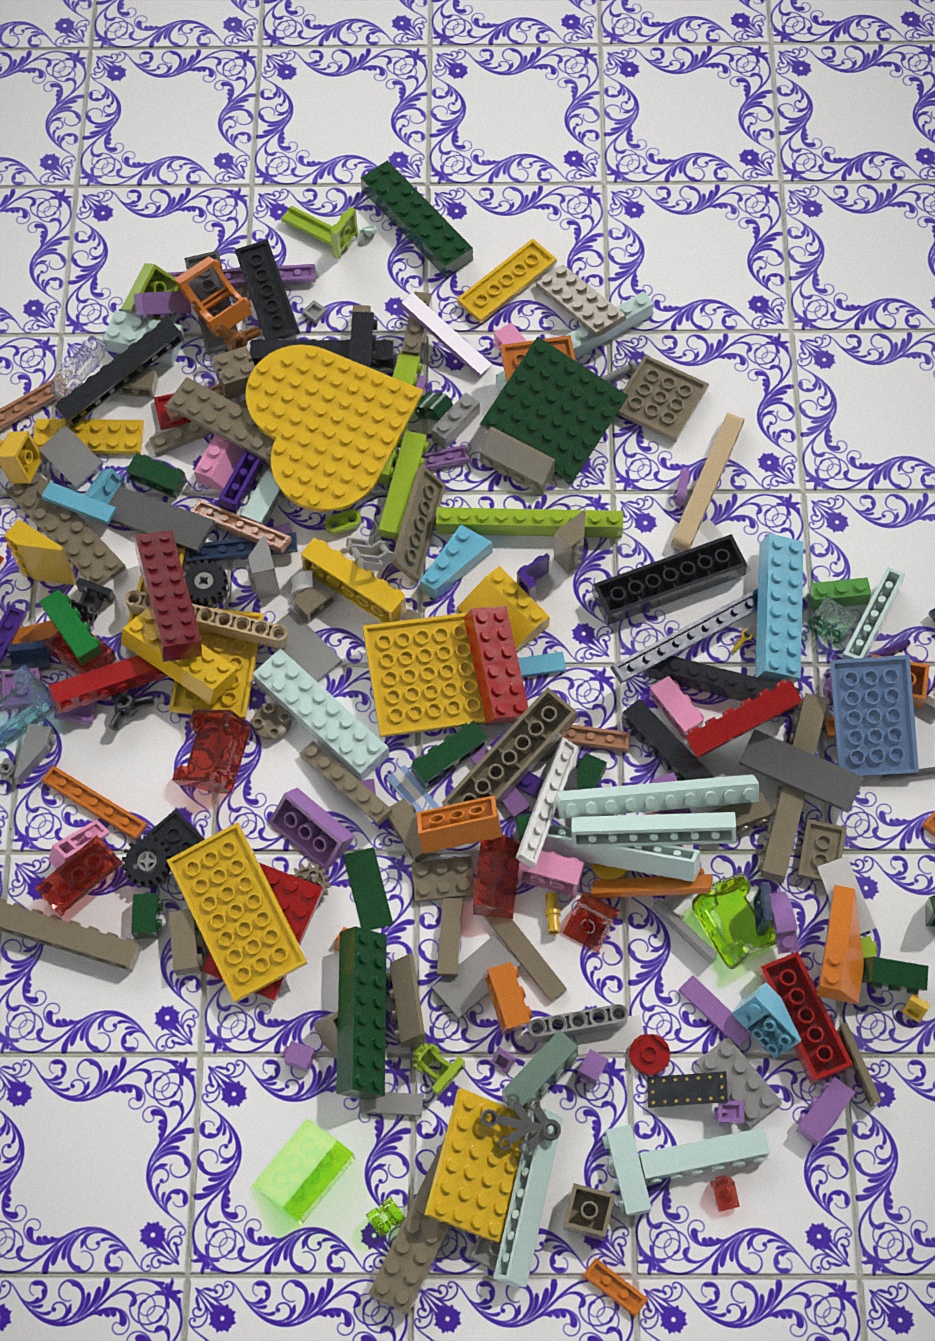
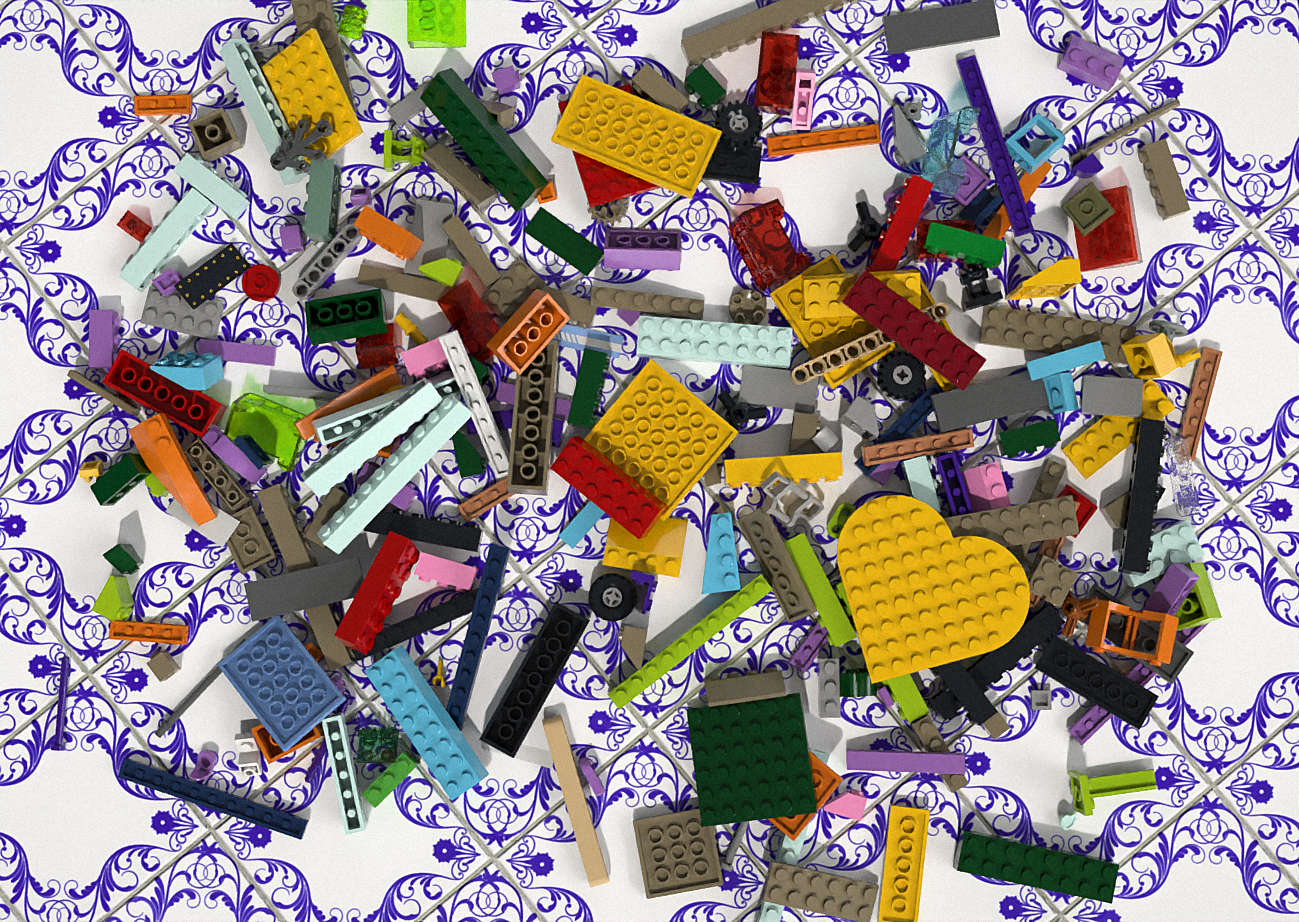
camera: 140 degrees right, 20 degrees up
none -> dark tan brick [184,438,252,511]
none -> dark green brick [305,288,388,345]
none -> lime slope [418,258,464,290]
none -> black wheel [588,573,637,622]
none -> black bush [718,390,766,443]

